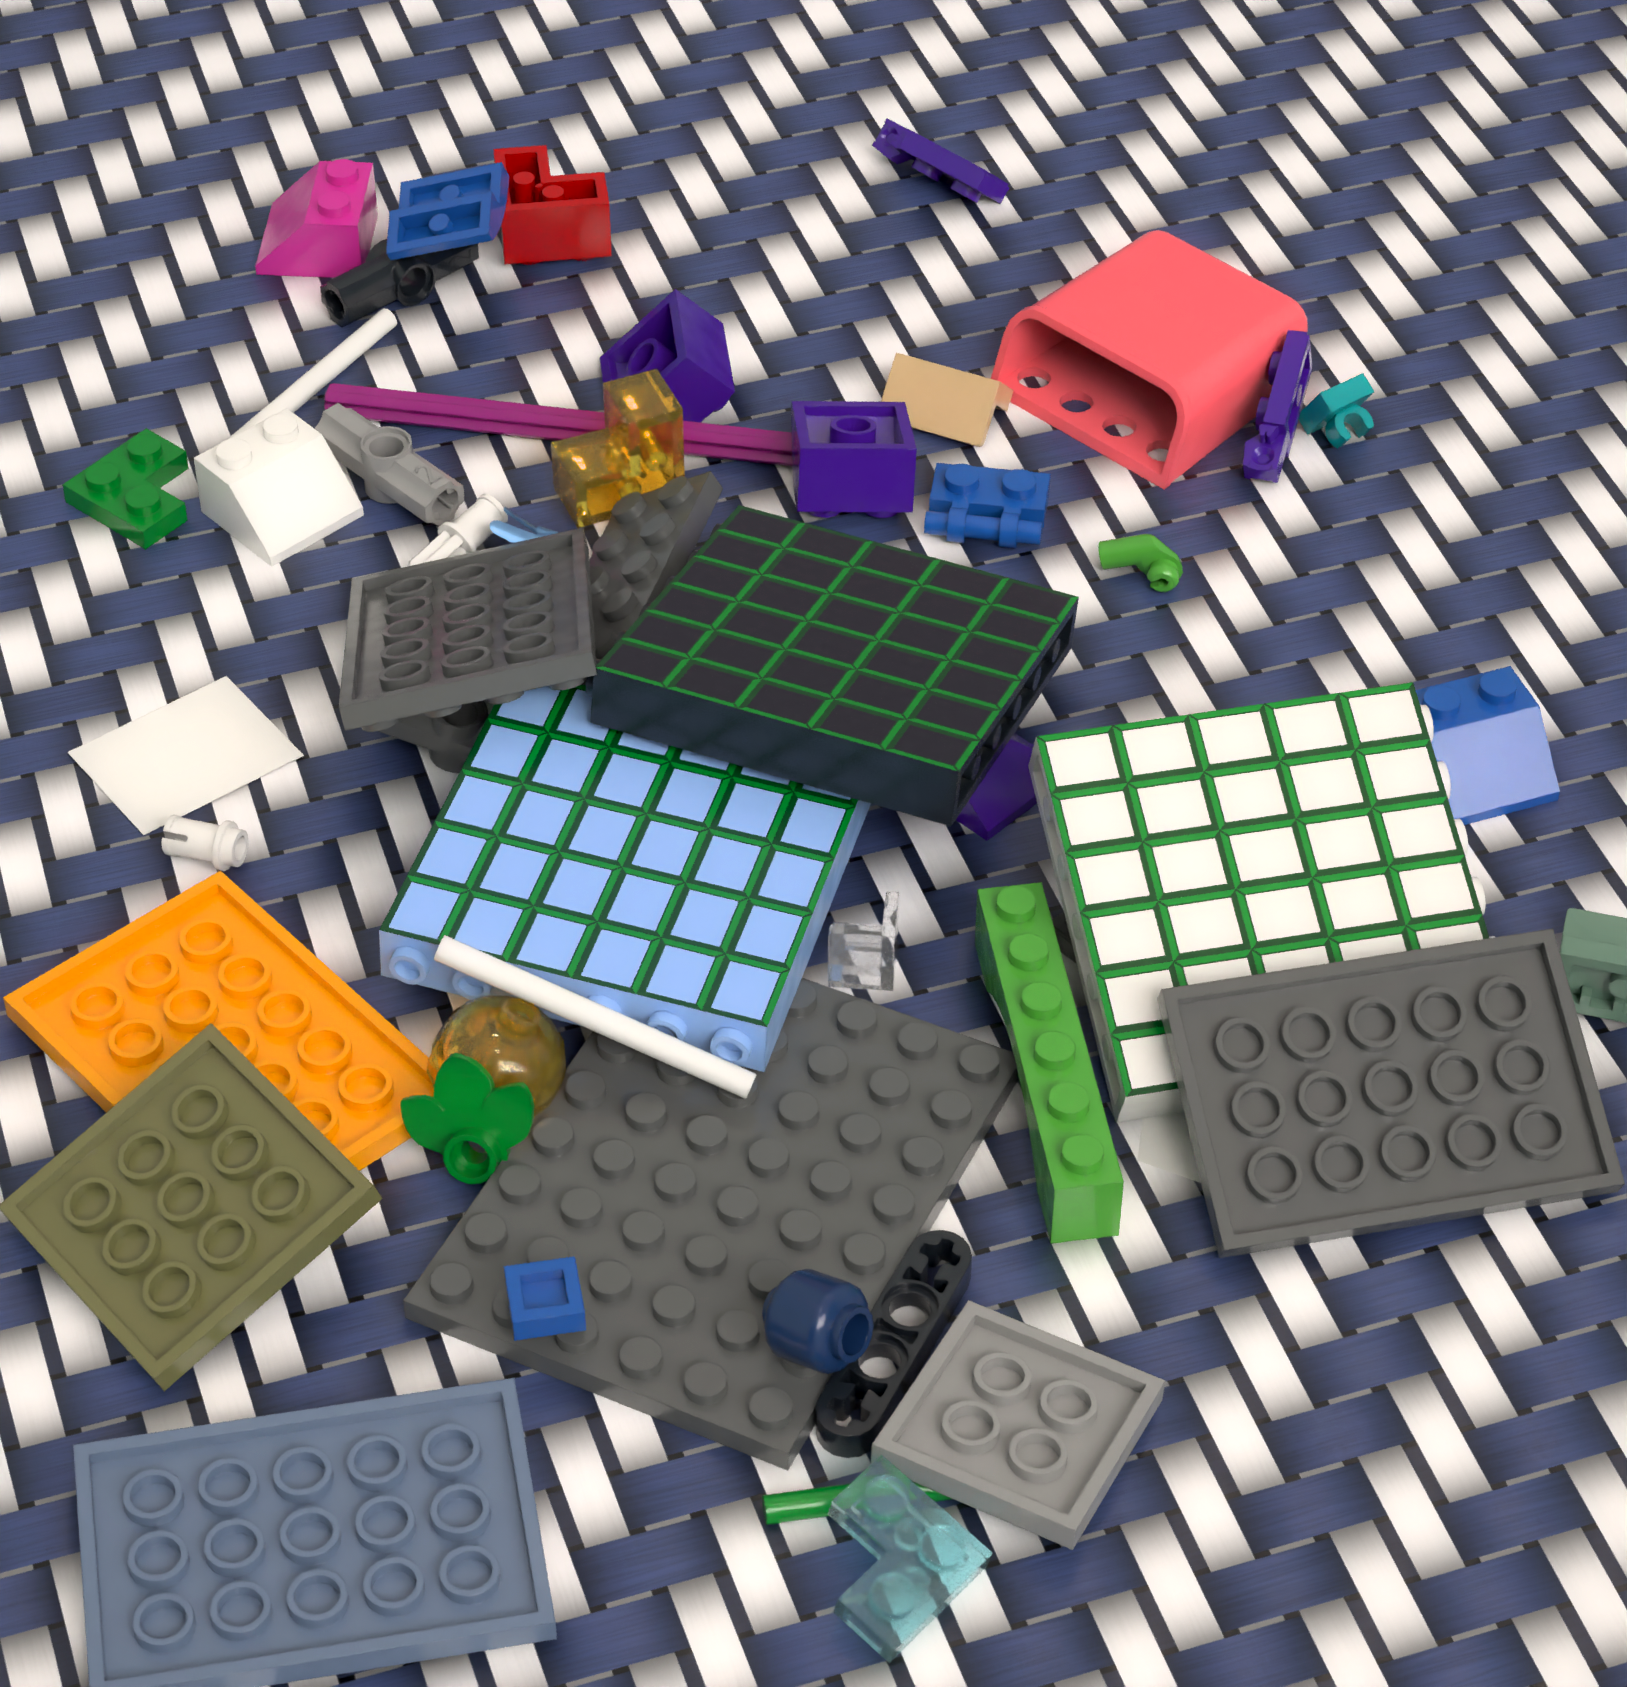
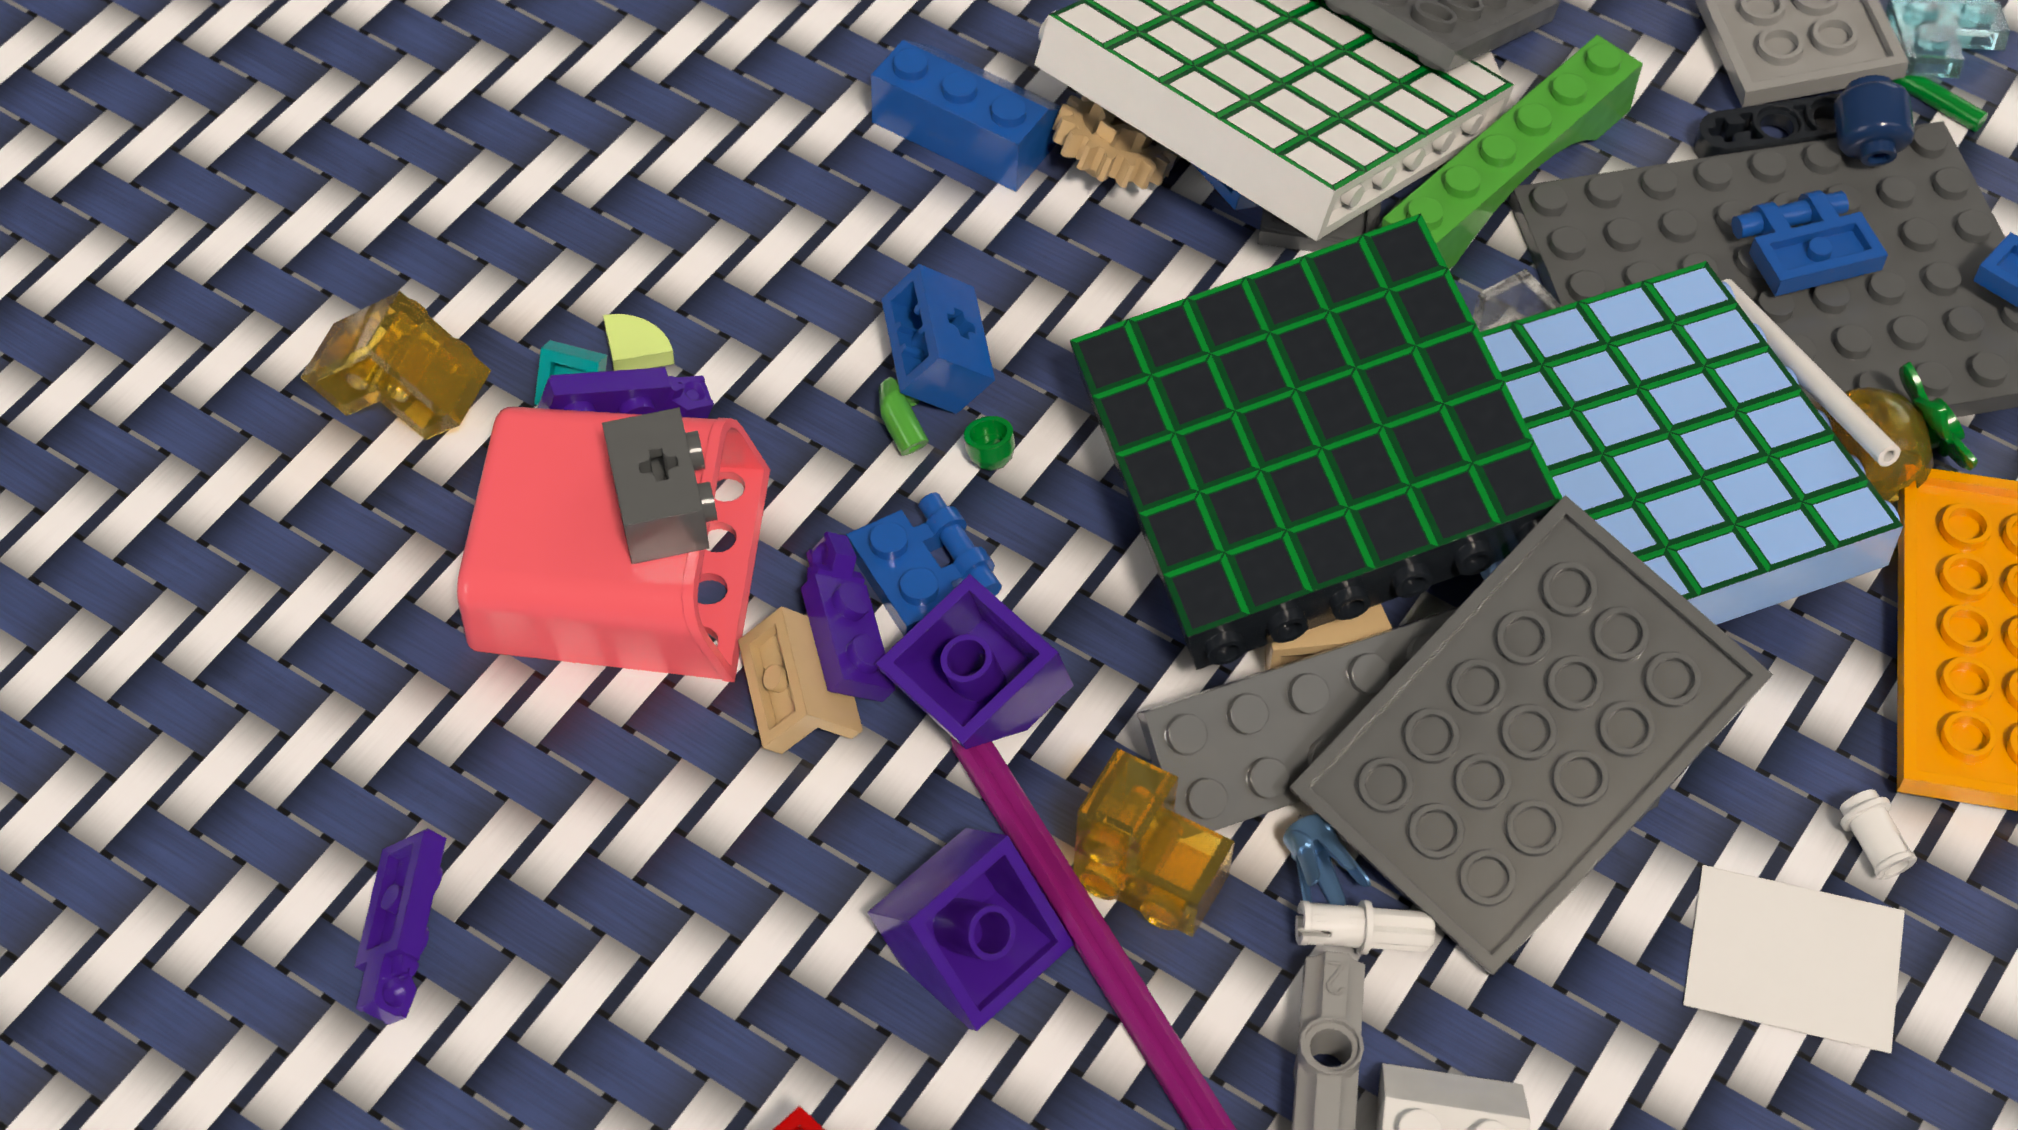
camera: 130 degrees left, 10 degrees up
none -> clear yellow brick [300,291,491,440]
none -> dark grey brick [602,408,718,564]
none -> yellowish green tile [603,314,674,371]
none -> dark purple hinge [801,531,896,702]
none -> blue brick [881,264,995,414]
none -> green hinge [964,416,1015,471]
none -> blue plate [1731,190,1888,297]

